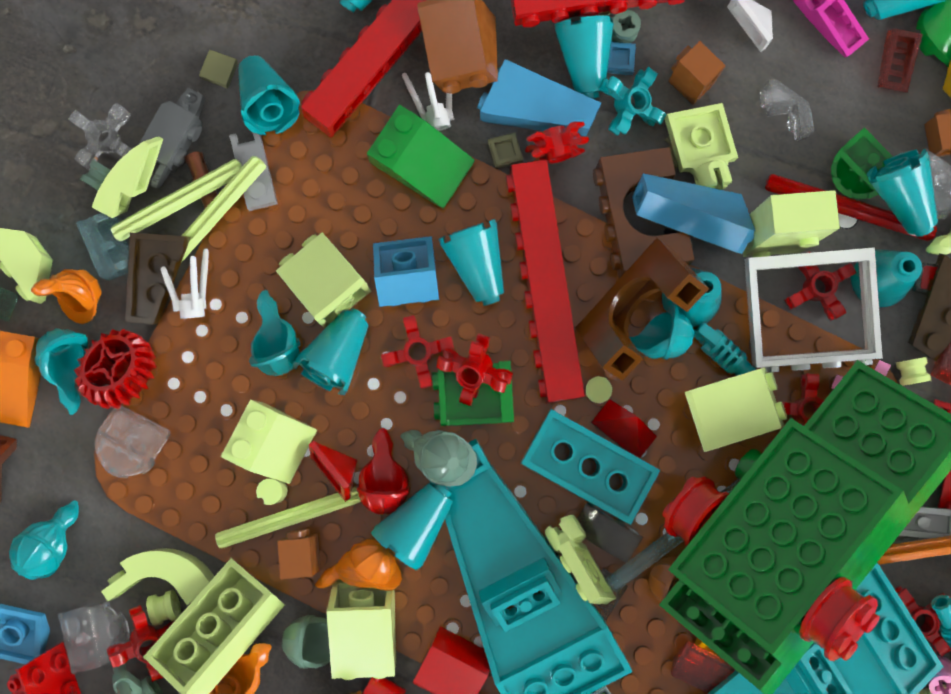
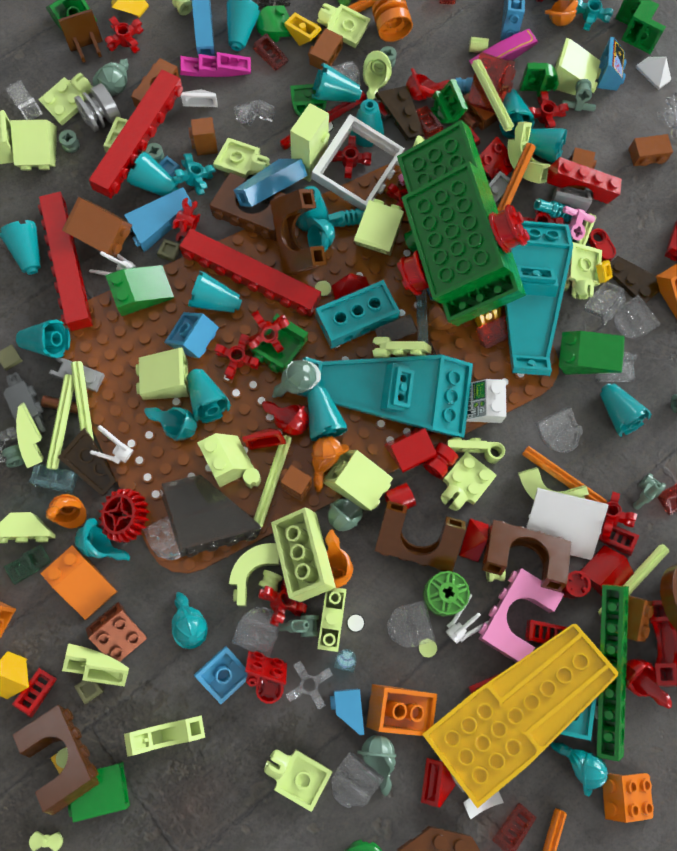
camera: 60 degrees left, 10 degrees down
none -> clear smoke slope [160,475,261,557]

